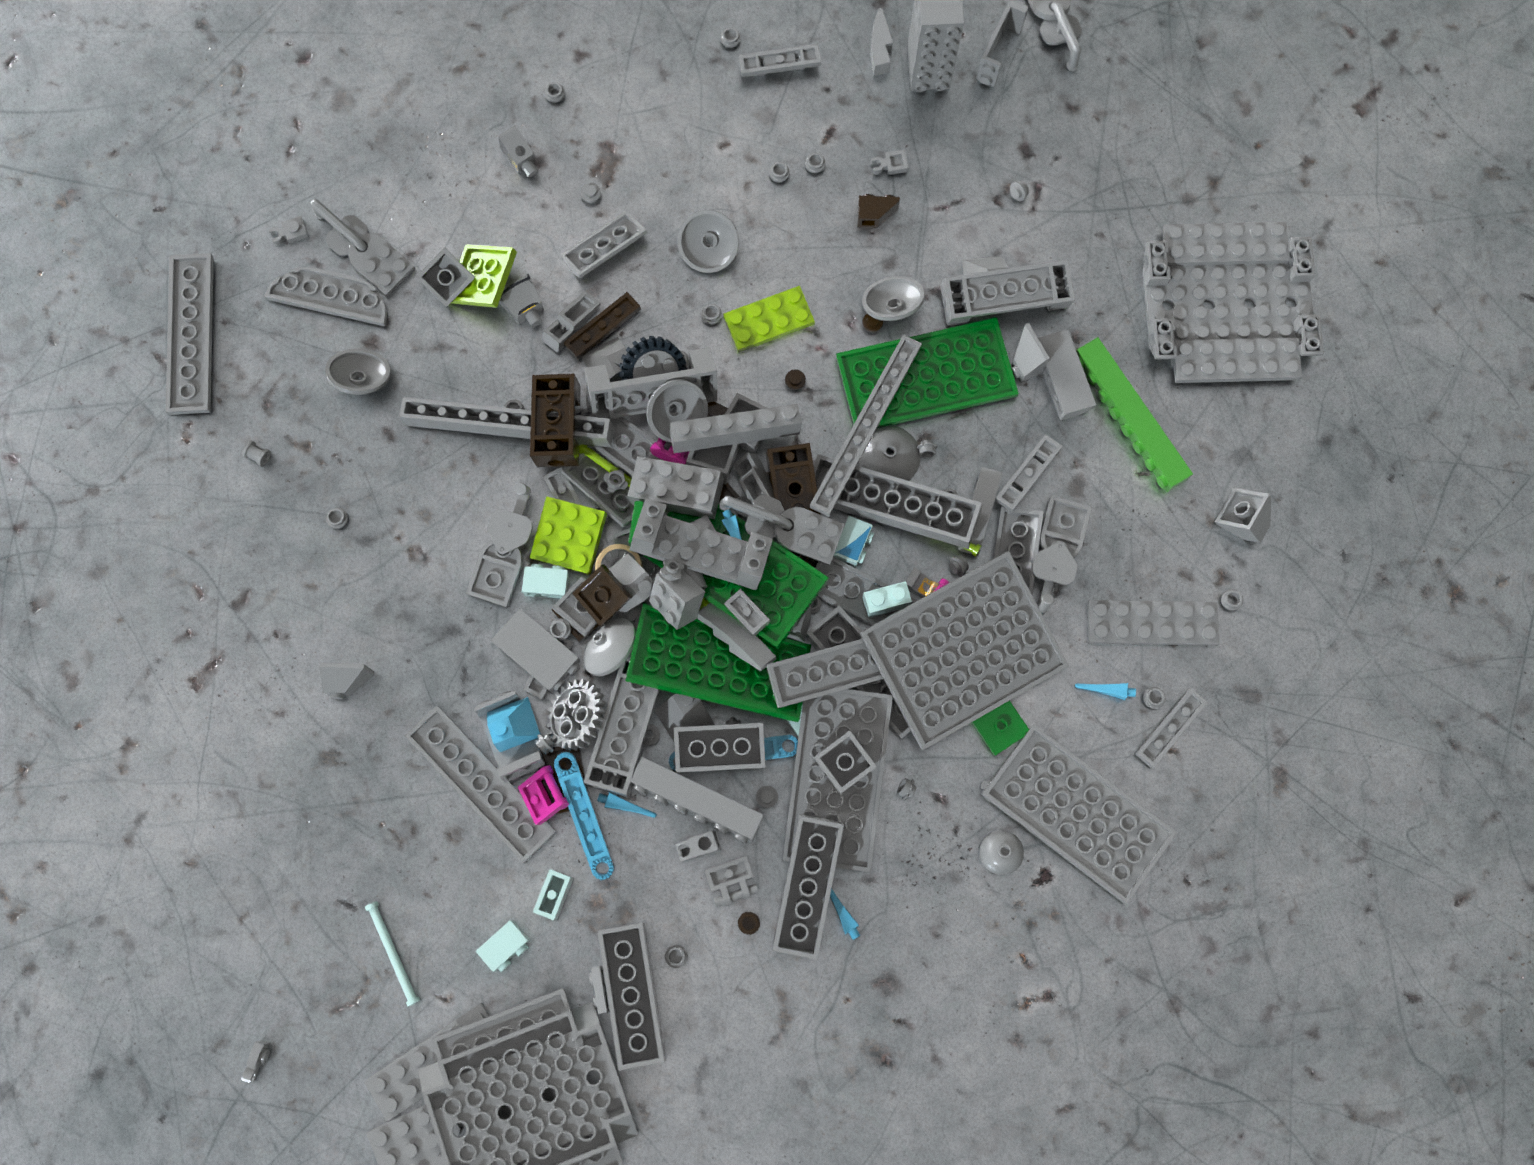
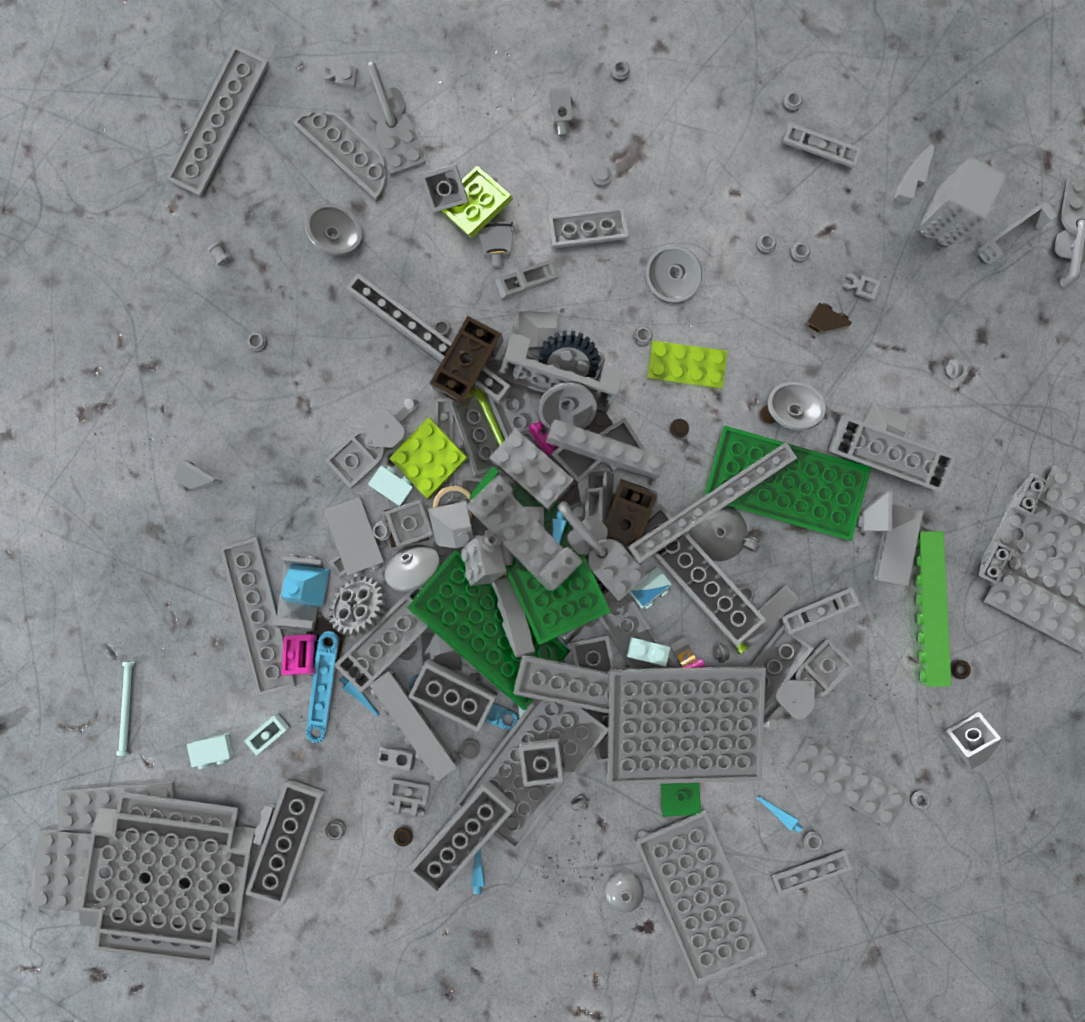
camera: 30 degrees right, 10 degrees up
light grey plate [534,734,554,754] -> none
dark brown plate [564,292,641,360] -> none
dark brown plate [572,564,632,626] -> none
light grey plate [604,470,628,493] -> none
light grey plate [724,589,770,636] -> none
none -> dark brown plate [951,660,971,679]

